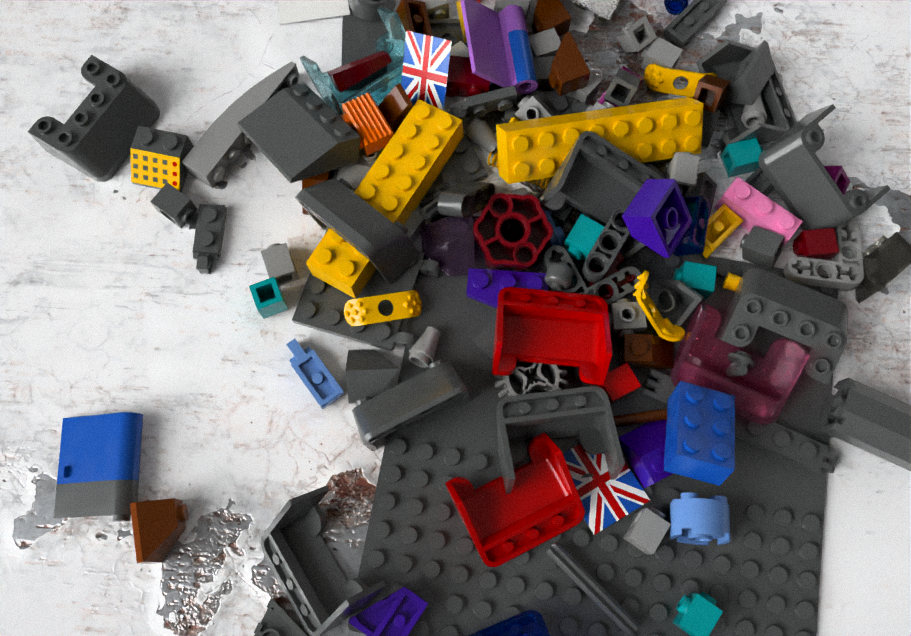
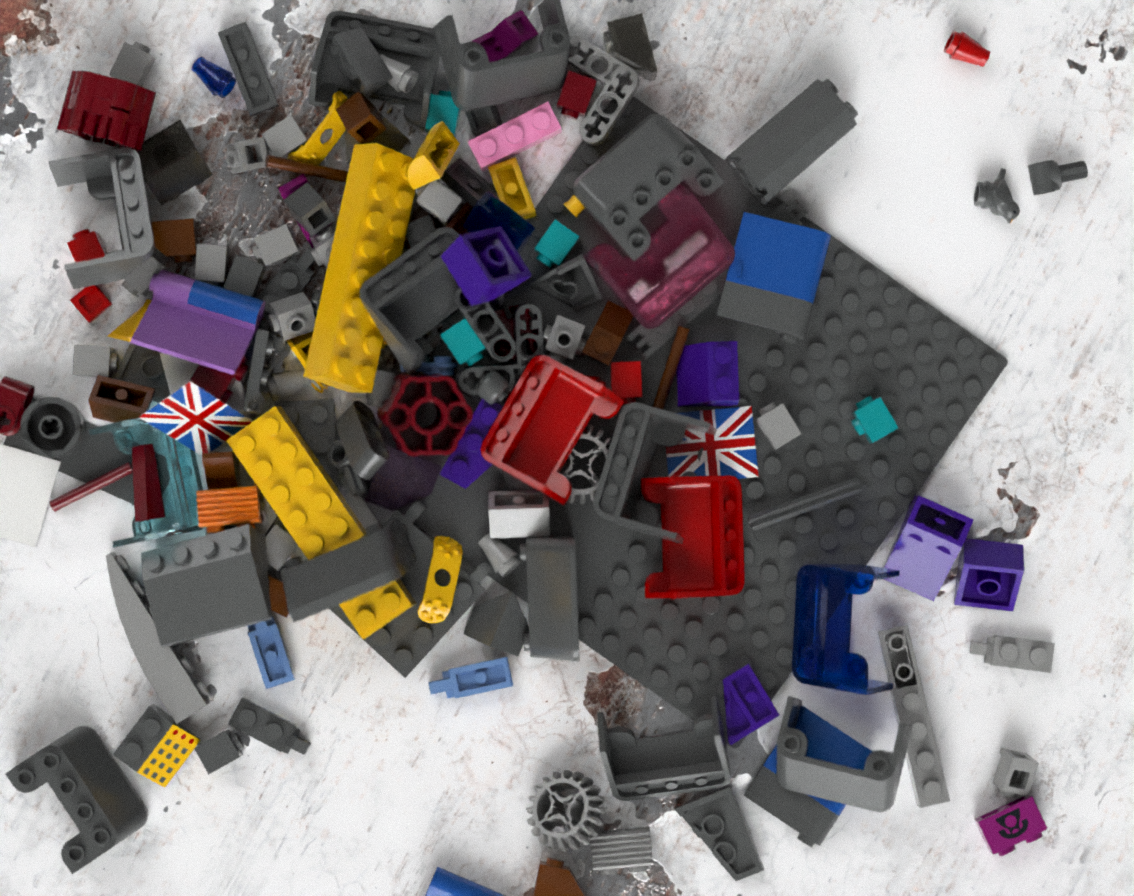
camera: 65 degrees left, 15 degrees up
teal brick [249,277,289,319] -> none
light grey brick [261,243,299,286] -> none
reddish brown slope [548,32,590,96] -> none
yellow piece [633,270,685,342] -> none
blue brick [663,381,735,486] -> none
medium blue brick [670,492,731,545] -> none
dark grey plate [726,350,755,378] -> none
dark grey brick [740,226,784,270] -> none
none -> dark red bar [49,462,133,512]
none -> medium blue hinge [247,616,295,689]
none -> reddish brown bar [265,155,348,183]
none -> yellow brick [408,121,460,190]
none -> light grey brick [488,490,550,539]
none -> light grey gear [526,770,606,852]
none -> light grey brick [590,827,653,875]
none -> blue door [717,212,831,344]

